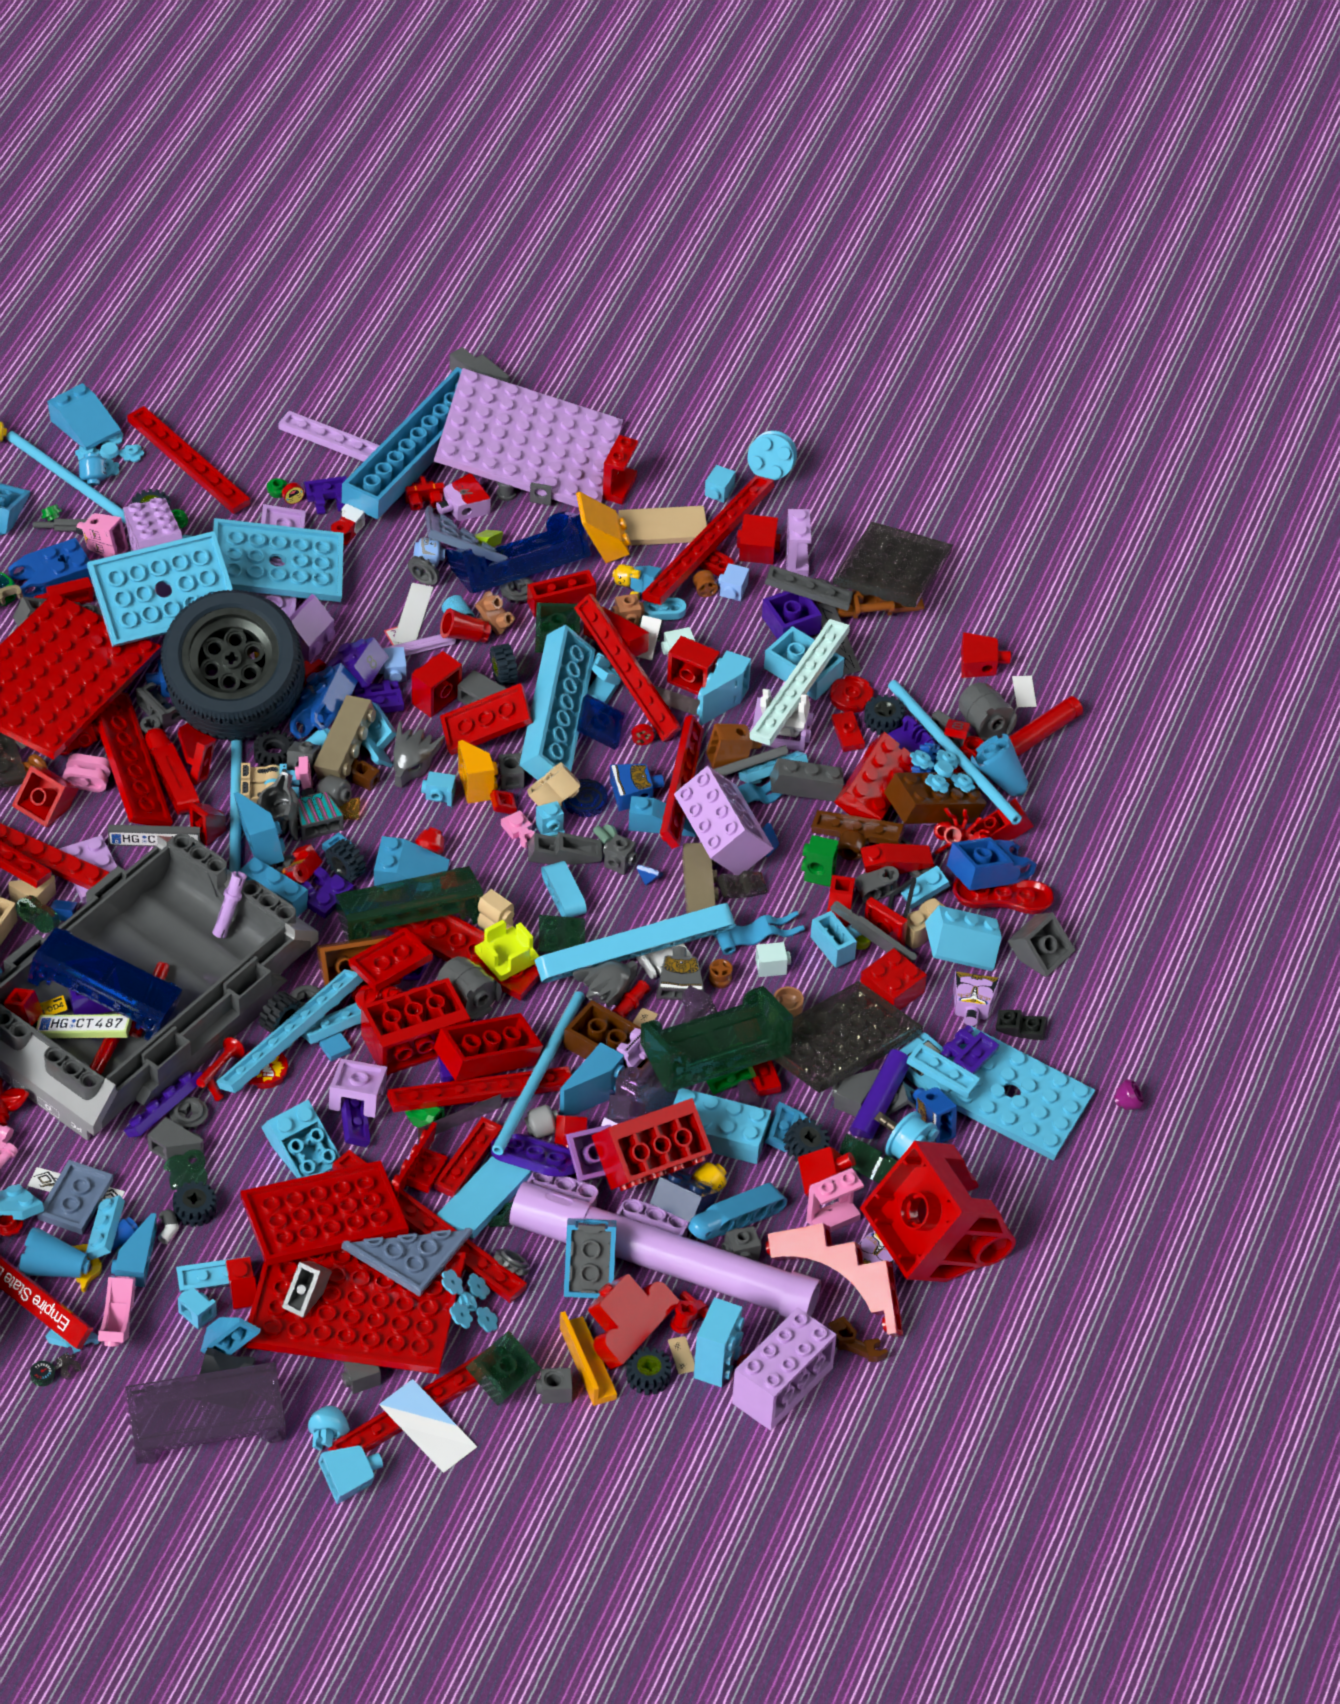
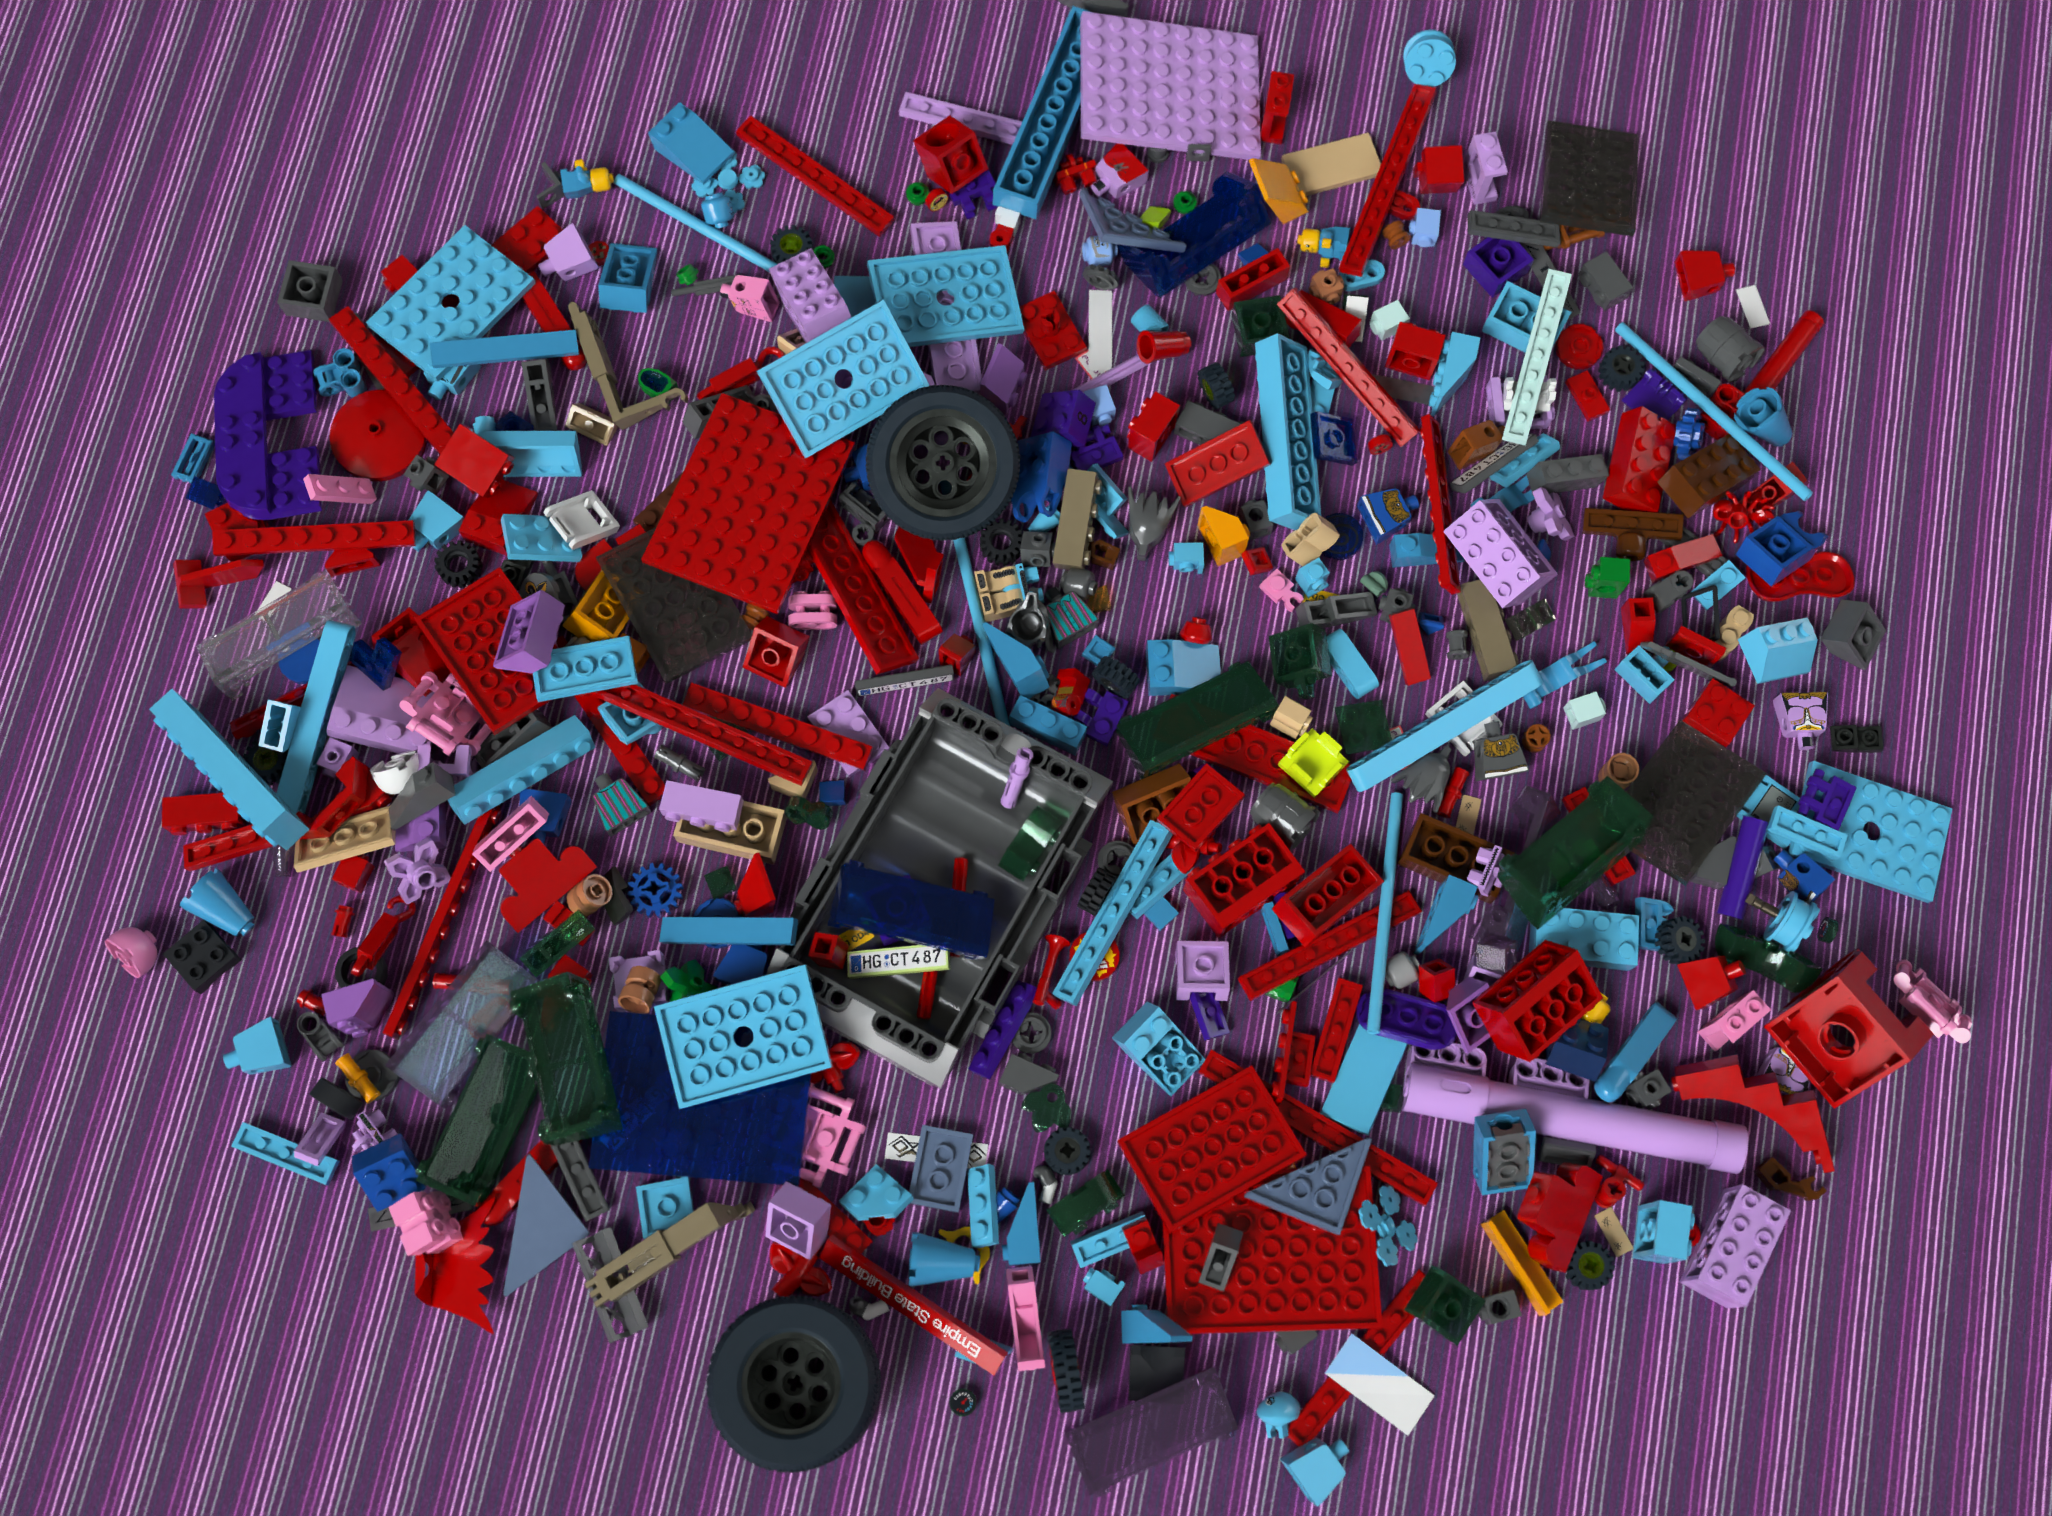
camera: 10 degrees left, 25 degrees up
blue brick [8,538,92,598] -> none
clear smoke plate [54,1352,81,1380] -> none
bright pink plate [295,756,314,789] -> none
nougat hips [475,591,515,636] -> none
dark grey gear [494,1249,531,1275] -> none
medium azure brick [705,465,736,503] -> none
medium azure plant [910,750,975,793] -> none
red tile [944,719,970,740] -> none
magenta cone [1114,1079,1144,1110] -> none
none -> red brick [913,115,988,194]
none -> clear green brick [998,806,1062,882]
none -> red plate [1019,290,1087,371]
none -> clear green brick [1046,1169,1125,1237]
none -> black wheel [1047,1328,1085,1413]
none -> green plate [1173,191,1197,214]
none -> dark azure tile [1261,901,1289,956]
none -> clear green hinge [1269,623,1332,700]
none -> red tile [1389,608,1431,686]
none -> dark grey bush [1446,630,1469,660]
none -> lavender plant [1527,487,1574,541]
none -> dark grey tile [1538,1137,1596,1168]
none -> dark grey brick [1578,251,1633,311]
none -> bright pink brick [1893,960,1972,1043]

